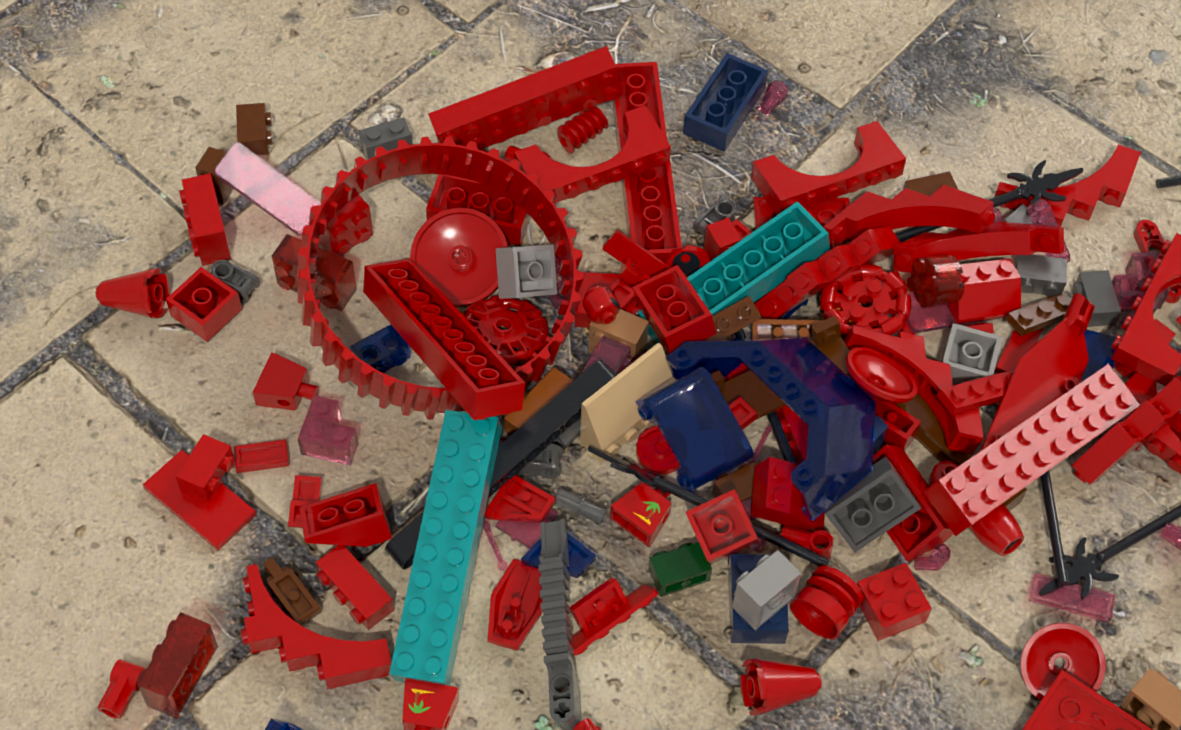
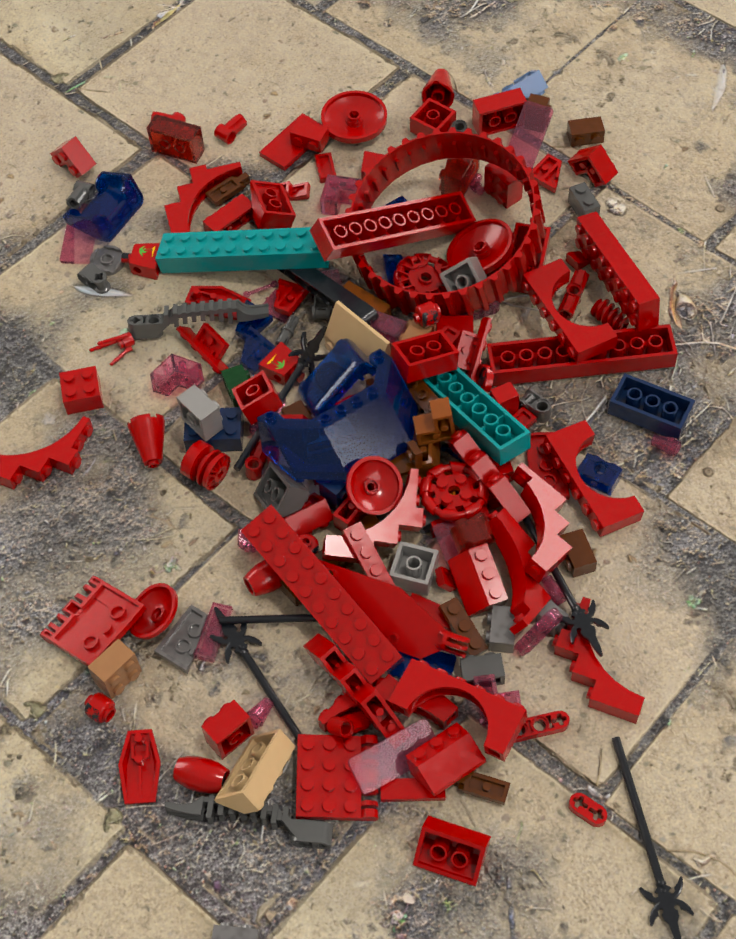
camera: 95 degrees right, 0 degrees up
red brick [857,563,932,641] -> none
none -> clear pink brick [150,354,204,396]
none -> flat silver wing [154,605,208,674]
none -> red piece [214,114,247,144]
none -> clear blue wing [240,326,276,375]
none -> red dish [321,90,387,144]
none -> dark orange brick [413,397,455,446]
none -> medium blue wedge [493,70,548,98]
none -> red wing [532,154,562,193]
none -> red brick [568,144,618,187]
none -> clear blue brick [577,453,623,496]

